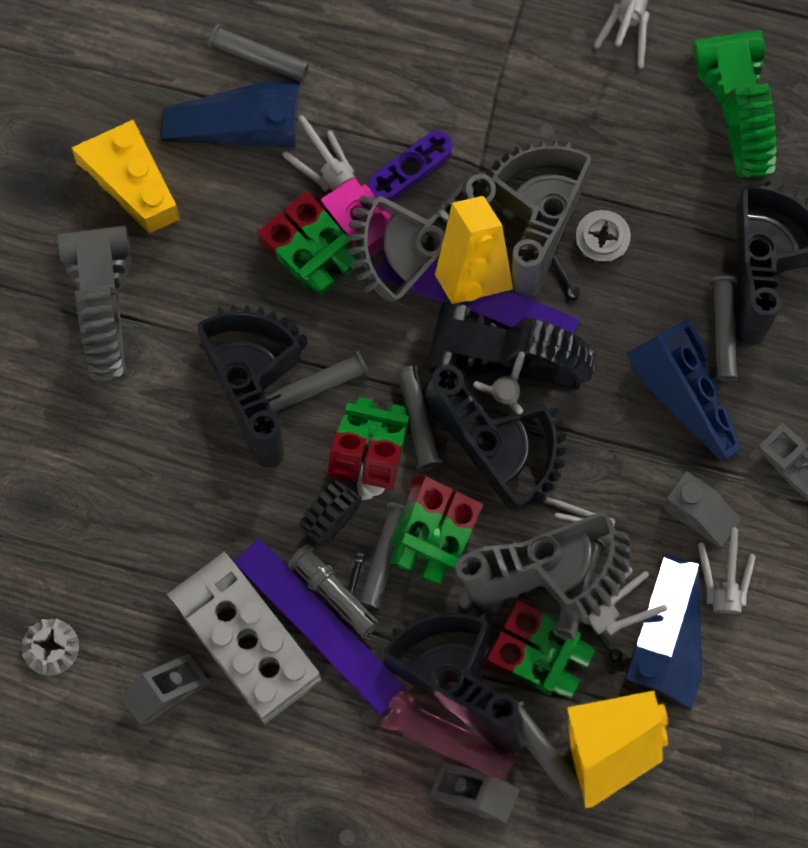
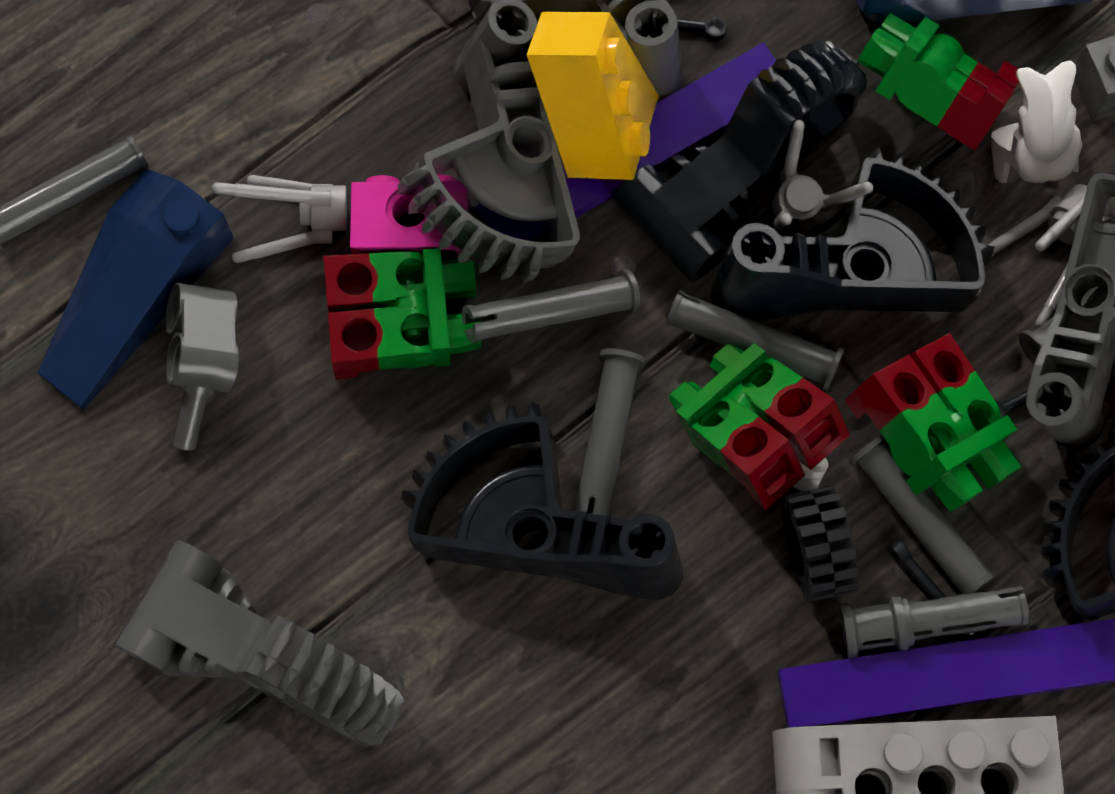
camera: 55 degrees left, 0 degrees up
yellow wedge [72,120,180,234] -> none
dark purple beam [369,131,452,202] -> none
none -> dark grey beam [165,283,239,451]
none -> dark grey pin [462,269,640,343]
none -> green hips [857,13,1019,151]
none -> white hair [991,61,1082,183]

